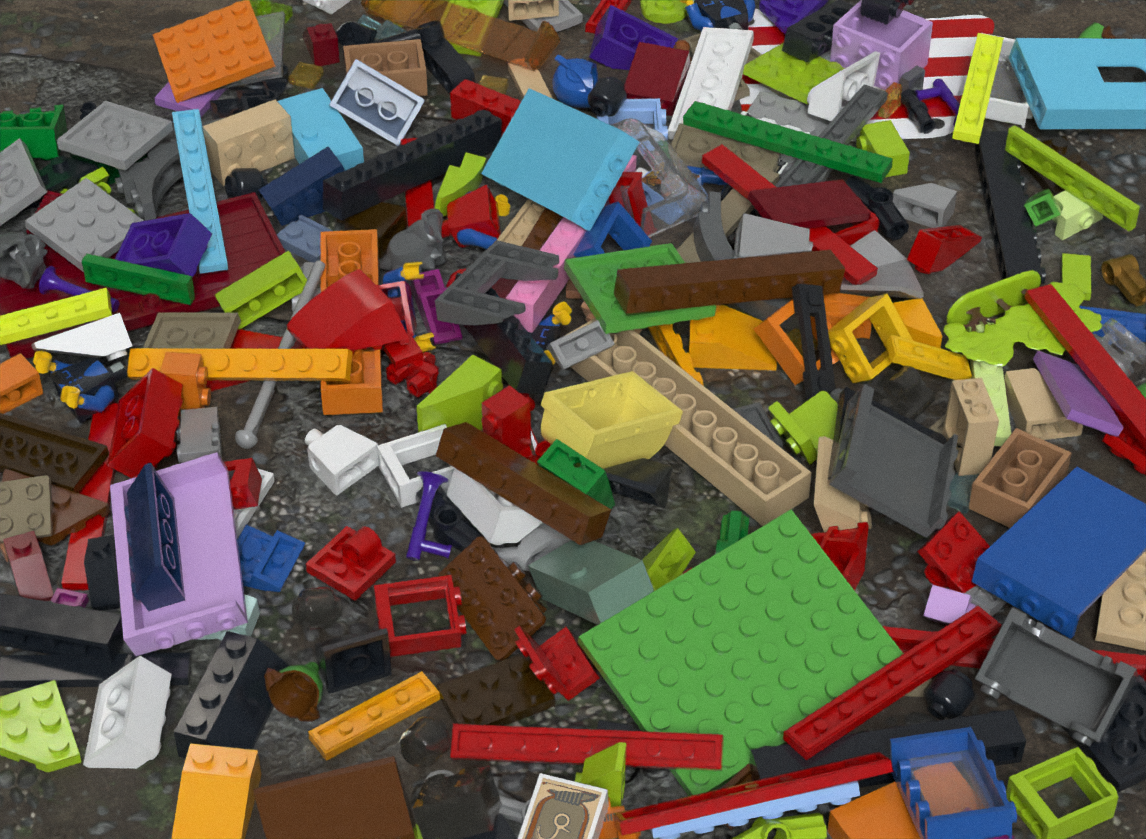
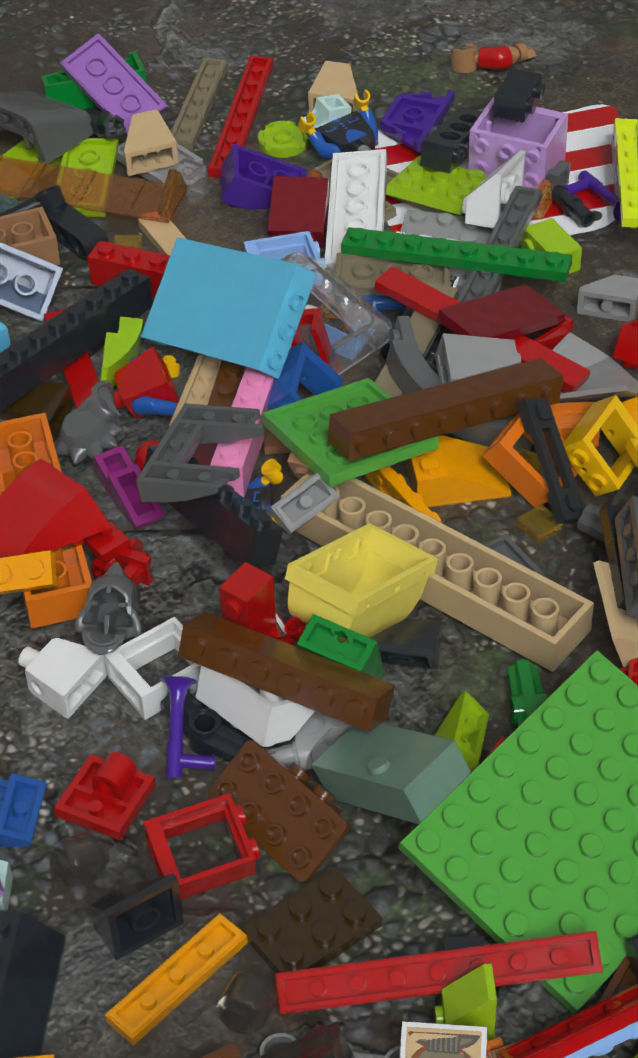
camera: 10 degrees left, 0 degrees up
reddish brown hat [264,662,323,722] -> none
torso [377,262,436,352] -> none
lime slope [417,355,503,433] -> none
red bracket [514,625,600,701] -> none
blue helmet [552,54,598,108] -> none
black head [587,76,627,117] -> none
lime bracket [768,391,838,464] -> none
black piece [846,175,909,241] -> none
none -> dark grey head [75,562,142,655]
none -> clear panel [168,158,208,205]
none -> clear yellow tile [516,504,563,544]

